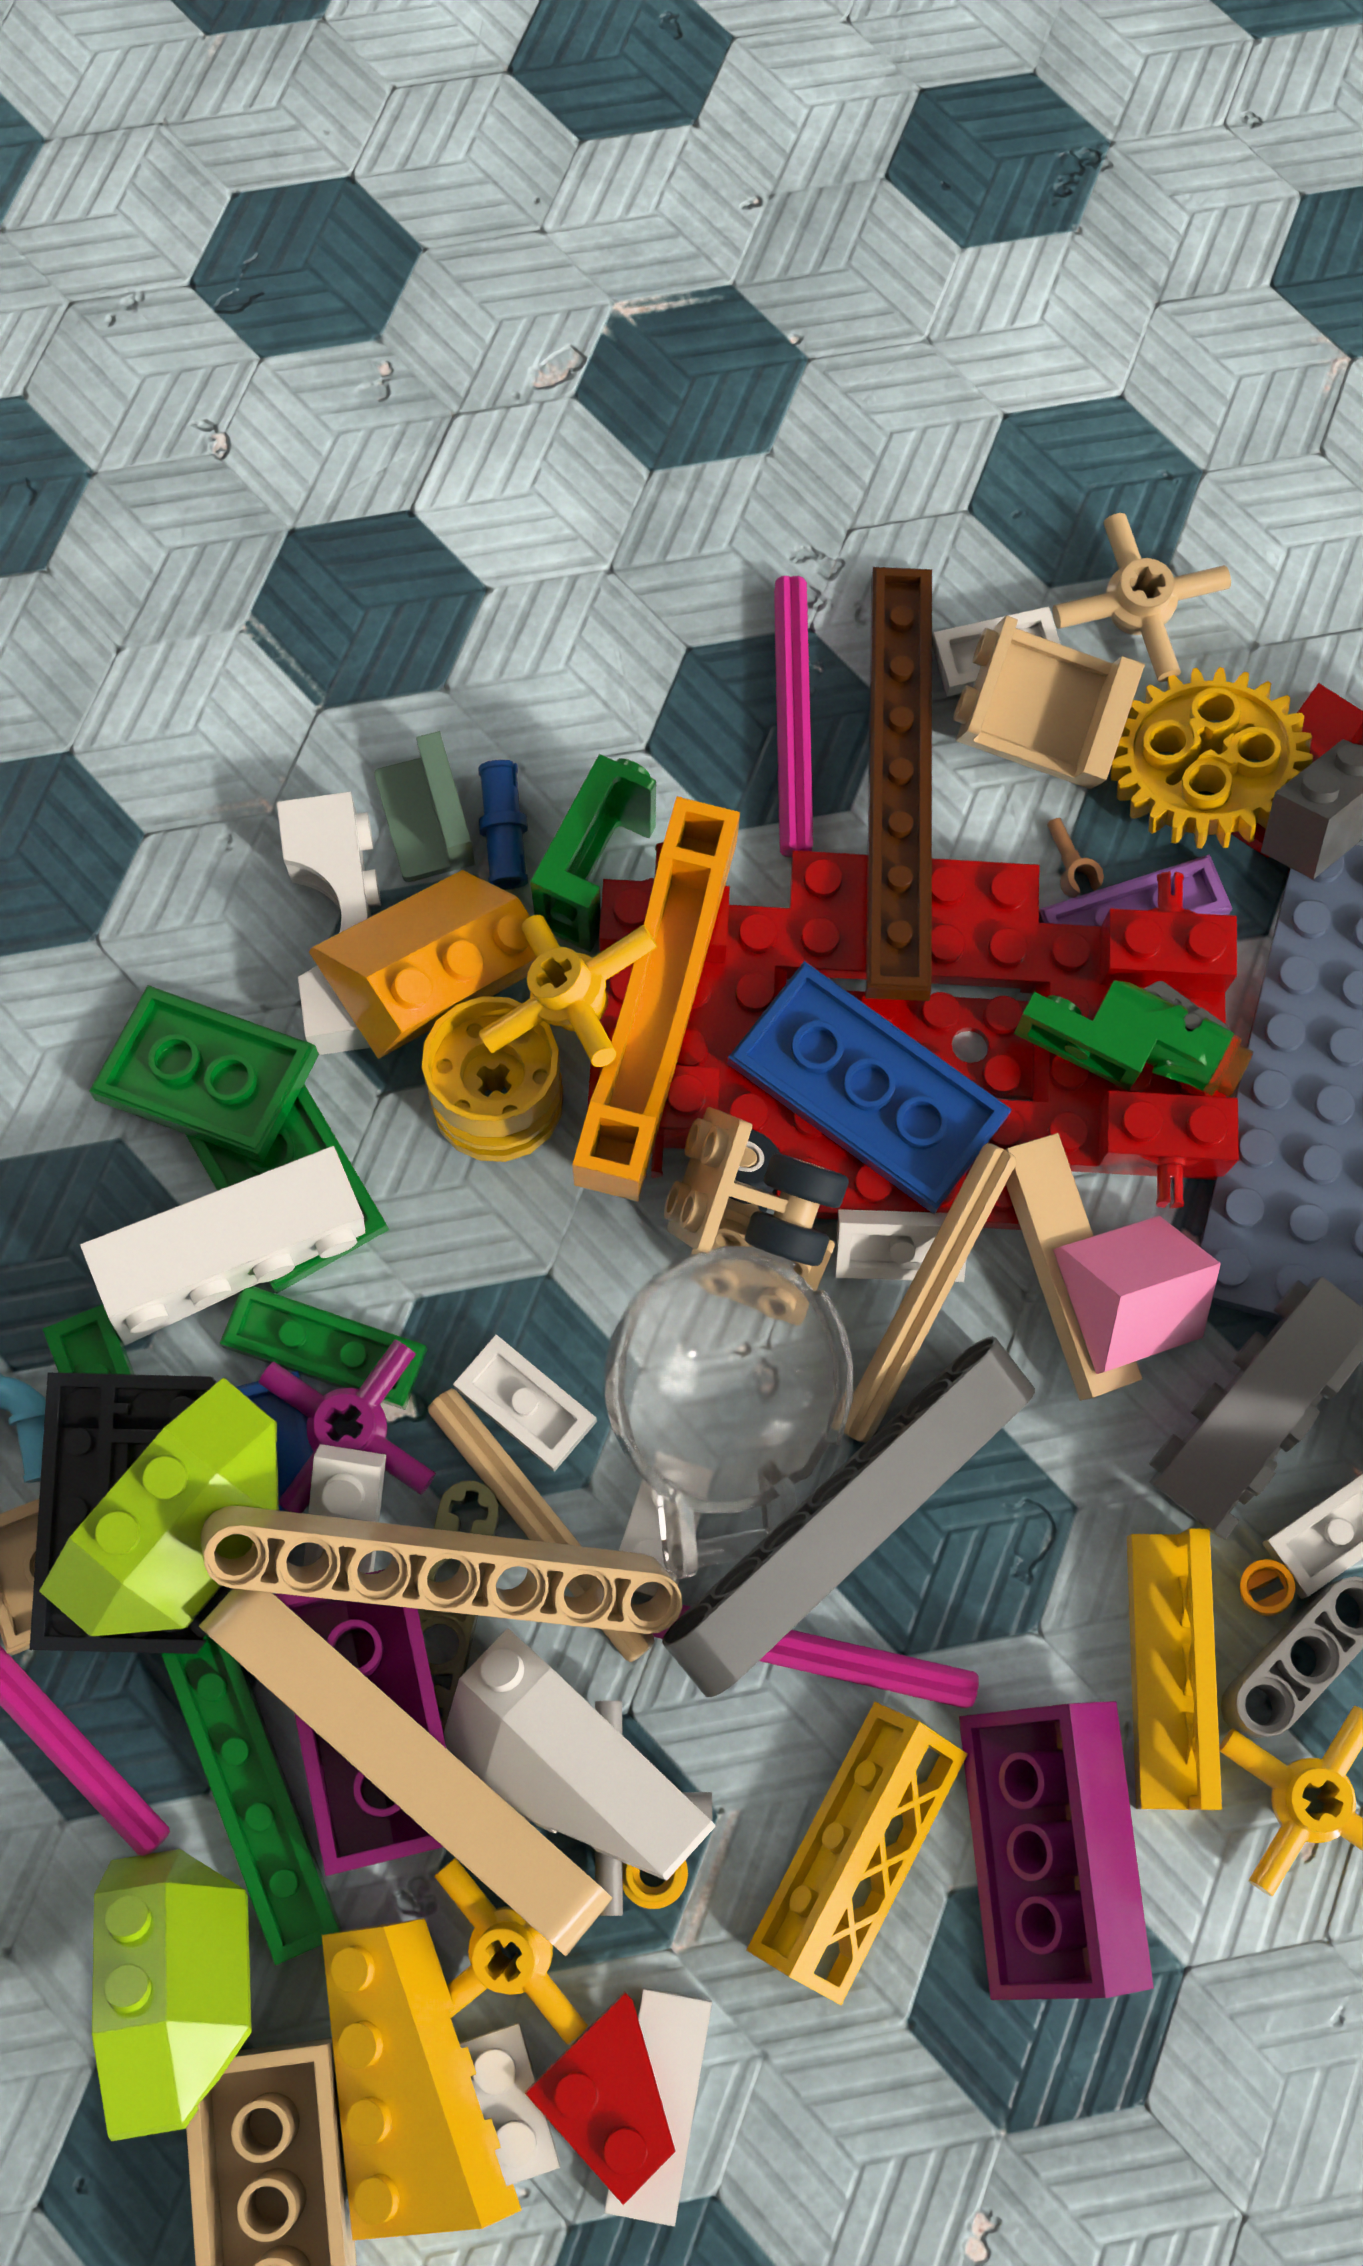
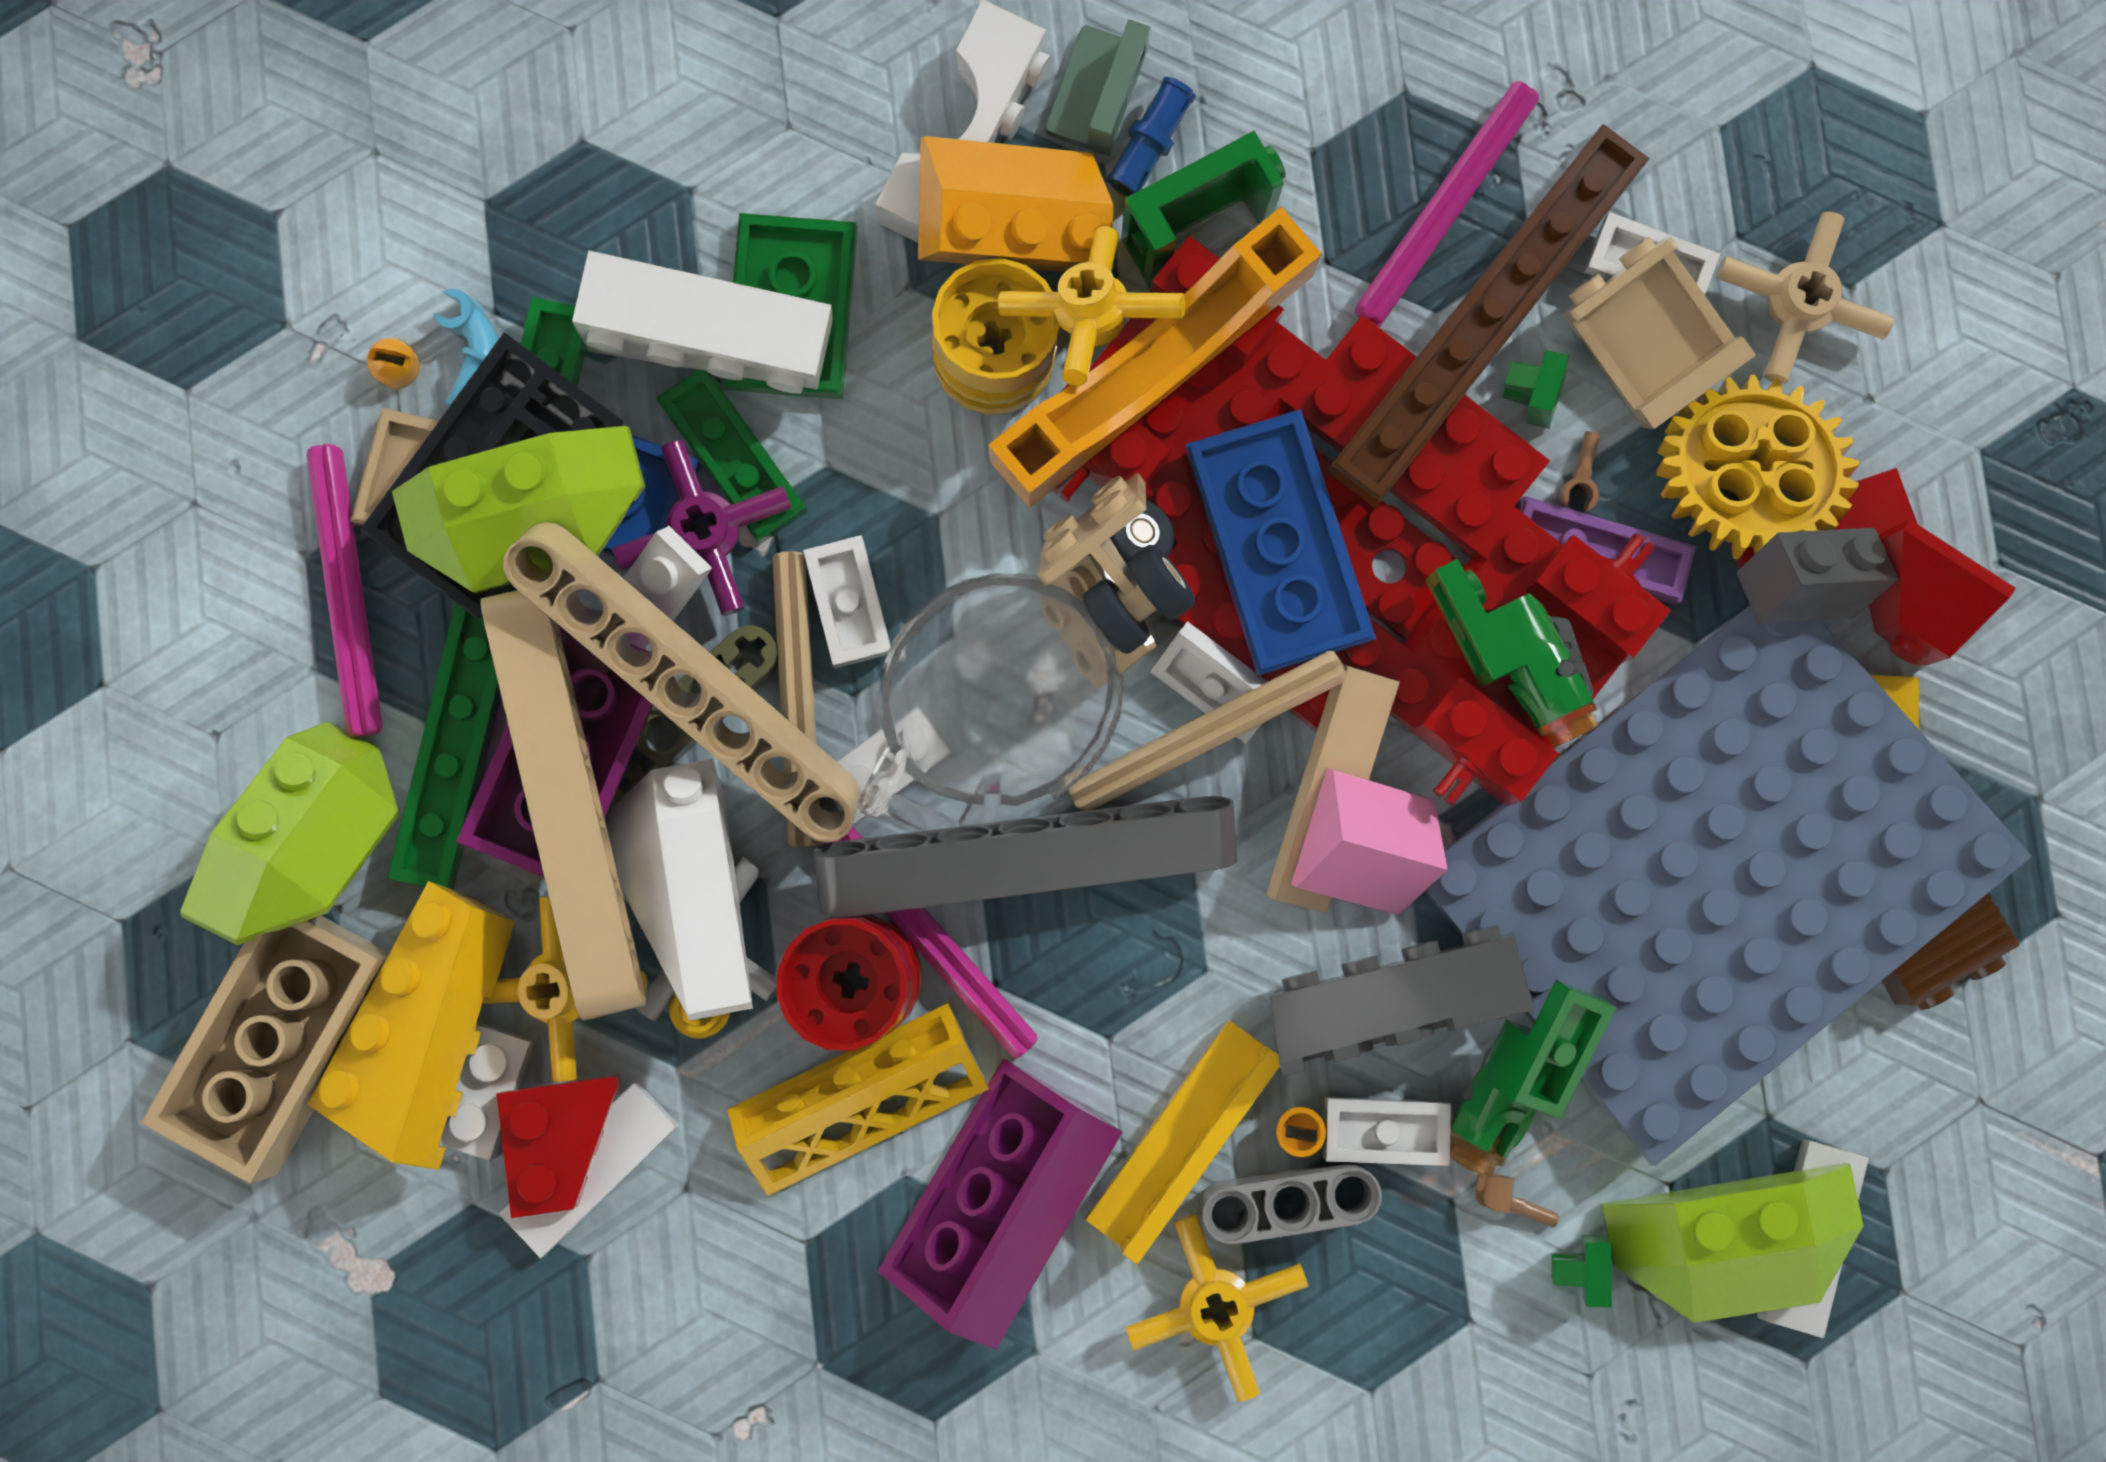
camera: 35 degrees right, 10 degrees up
green tile [89,985,319,1163] -> none
none -> red wheel [776,915,922,1051]
none -> green tile [1503,350,1569,429]

